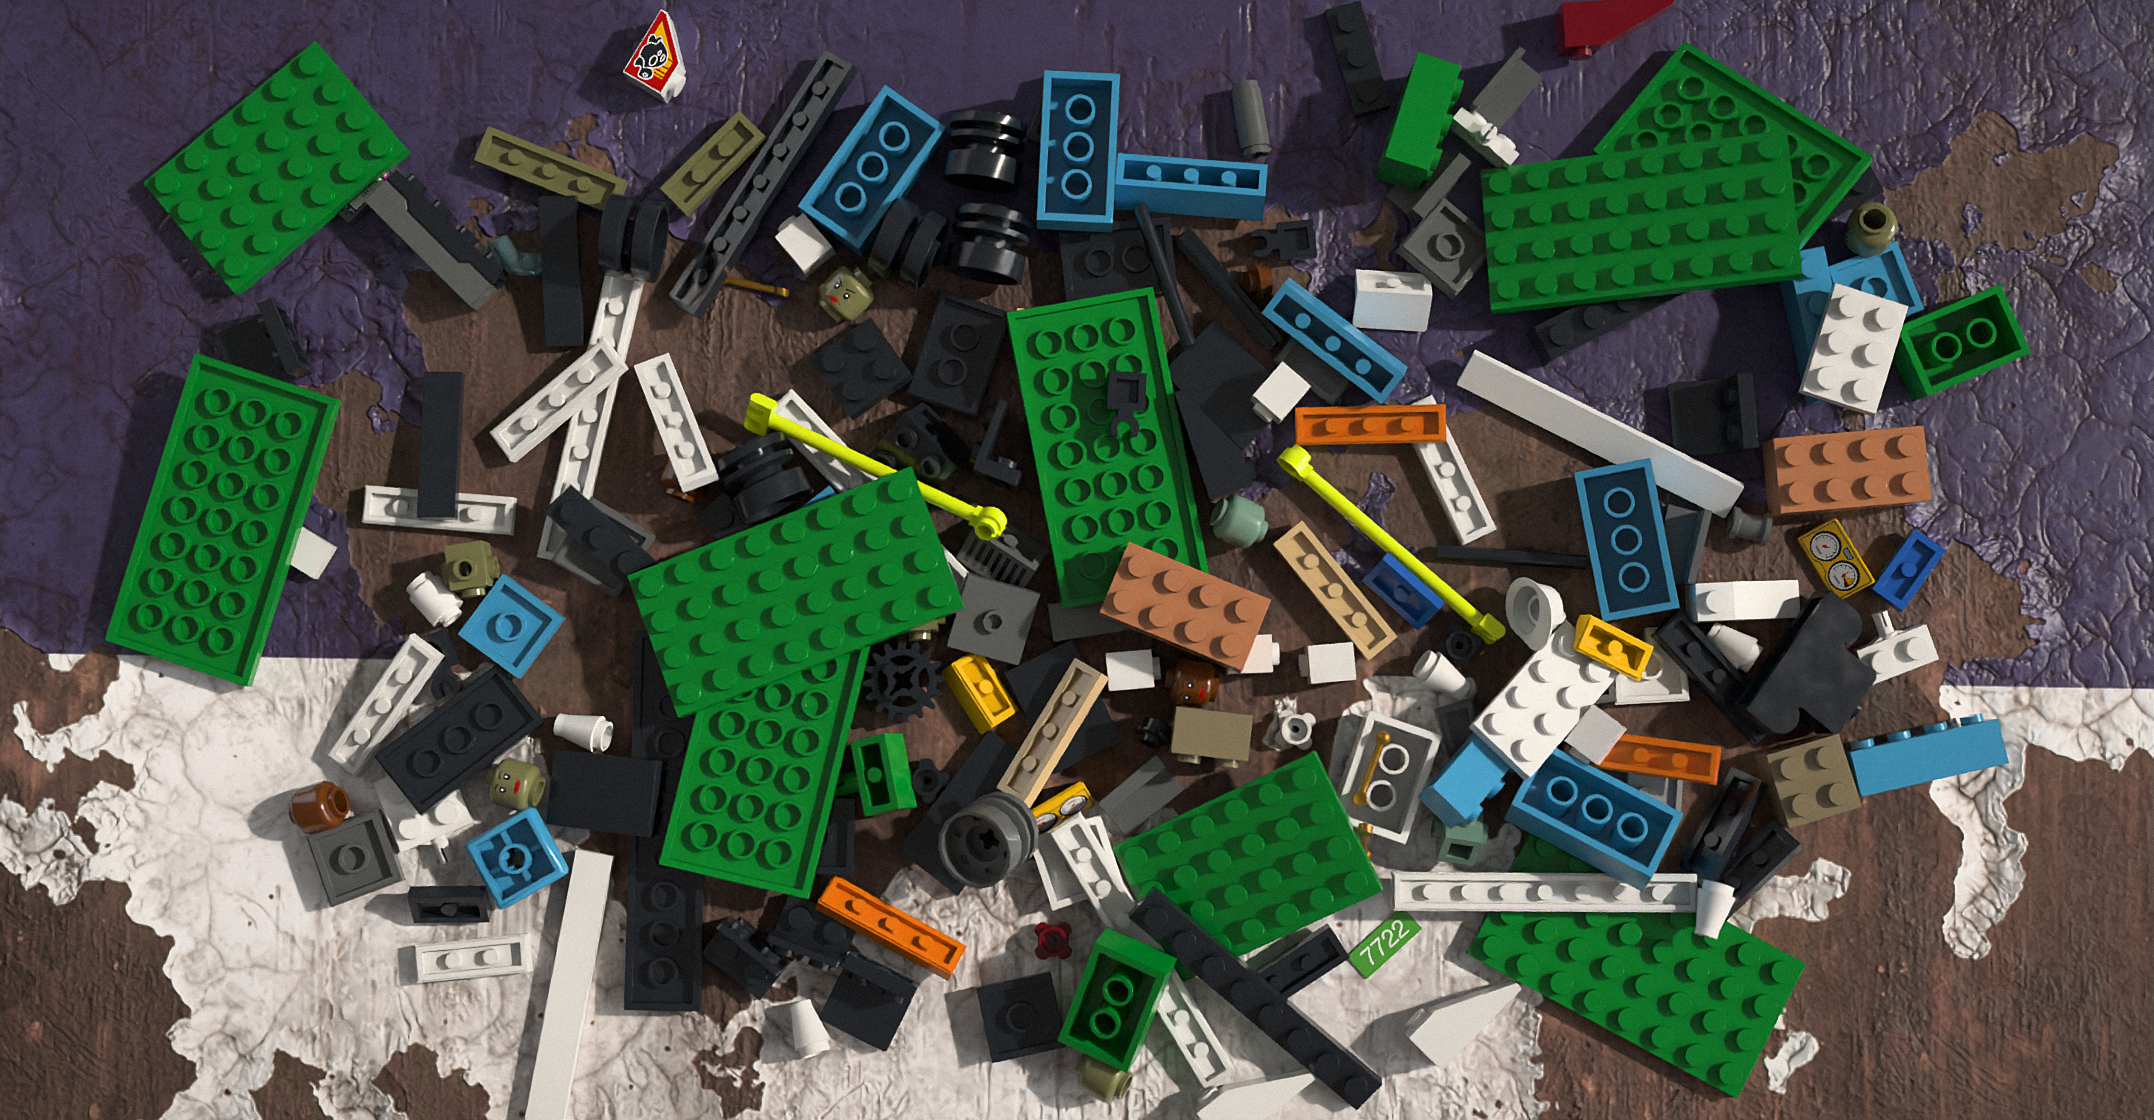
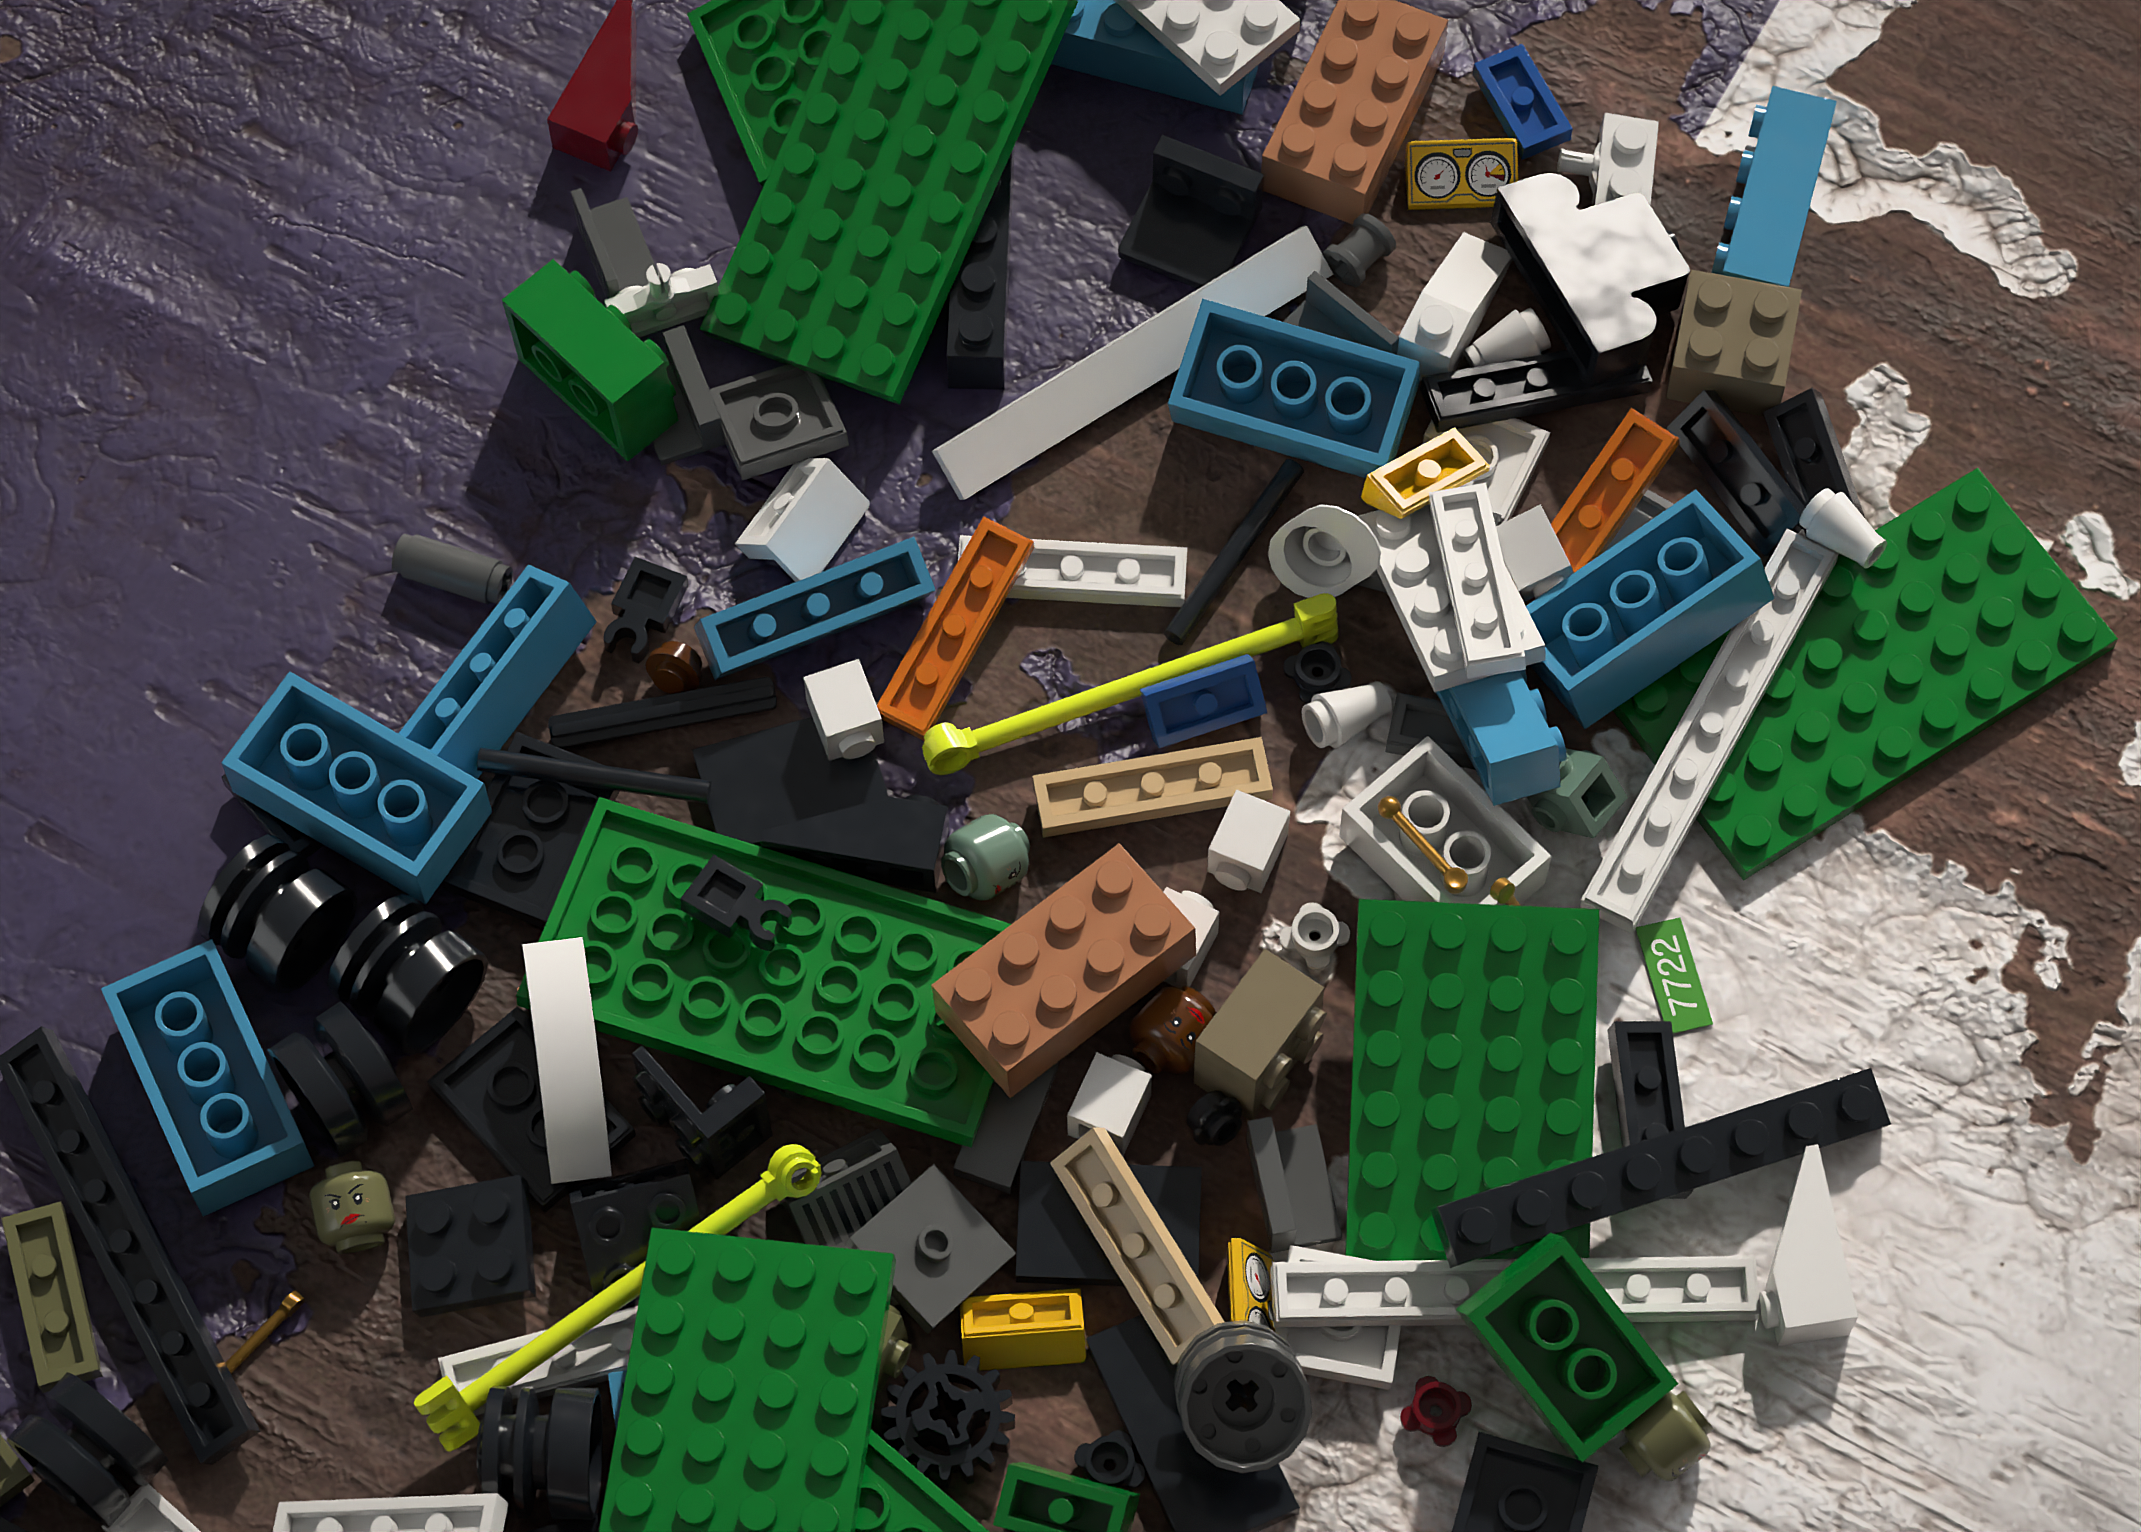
camera: 60 degrees left, 20 degrees down
white brick [775,213,836,277] -> none
dark grey tile [1272,337,1352,407] -> none
black plate [1324,1,1391,119] -> none
white slope [1404,980,1522,1070] -> none
none -> white slope [522,937,612,1184]
none -> white tile [1429,483,1526,679]

